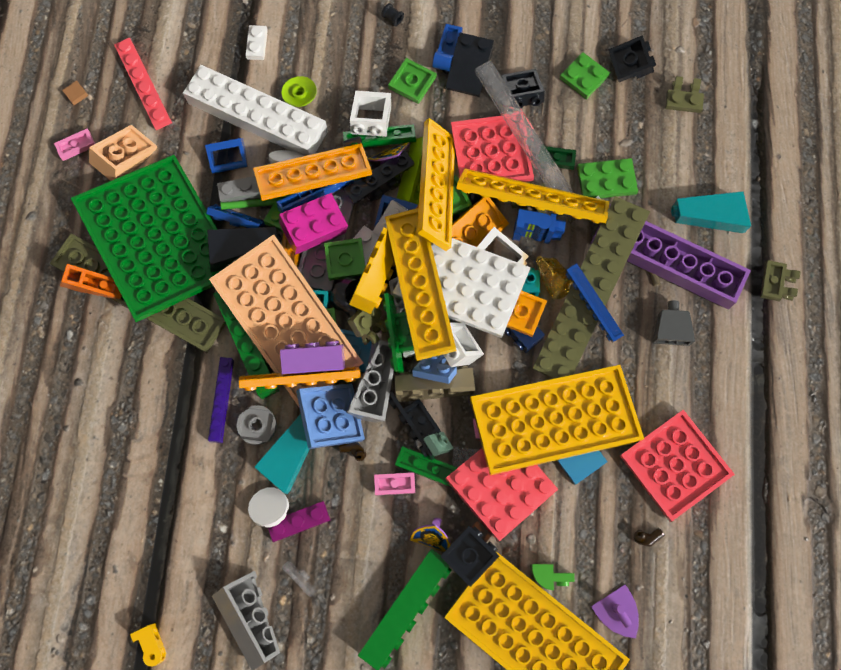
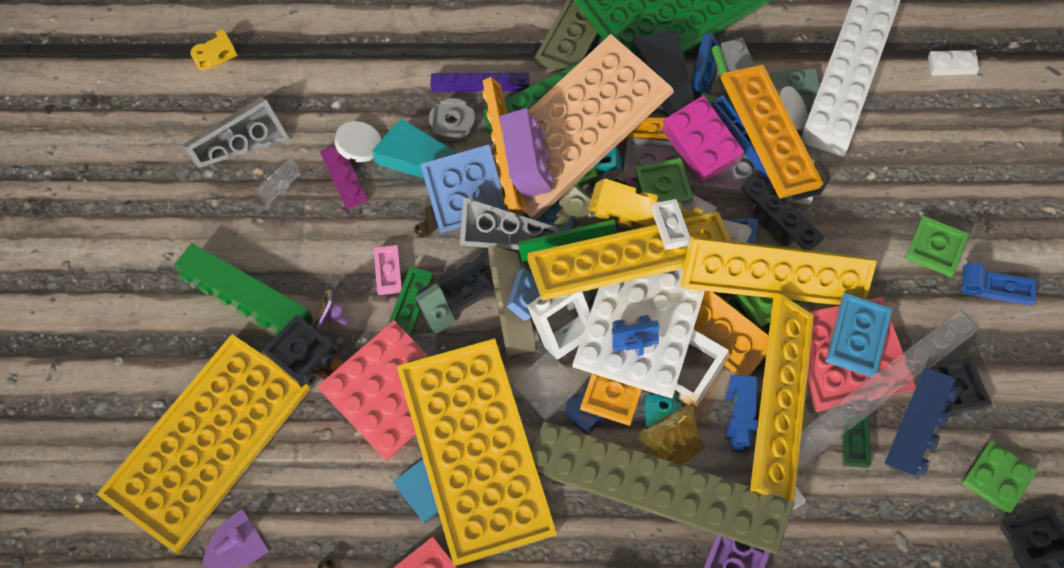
camera: 85 degrees right, 10 degrees down
blue tile [205,138,248,174] -> none
lime dish [281,76,317,107] -> none
green plate [343,124,416,147] -> none
white window [350,91,391,137] -> none
shield [368,142,410,165] -> none
black bush [381,3,404,26] -> none
black slope [446,32,494,97] -> none
bright green brick [530,564,575,590] -> none
blue piece [565,263,624,343] -> none
bright green plate [577,158,638,198] -> none
none -> clear plate [511,351,583,421]
none -> blue hips [611,315,660,356]
none -> white plate [651,199,690,250]
none -> sand green plate [770,69,820,93]
none -> dark azure tile [825,292,893,378]
none -> dark blue brick [884,367,960,480]

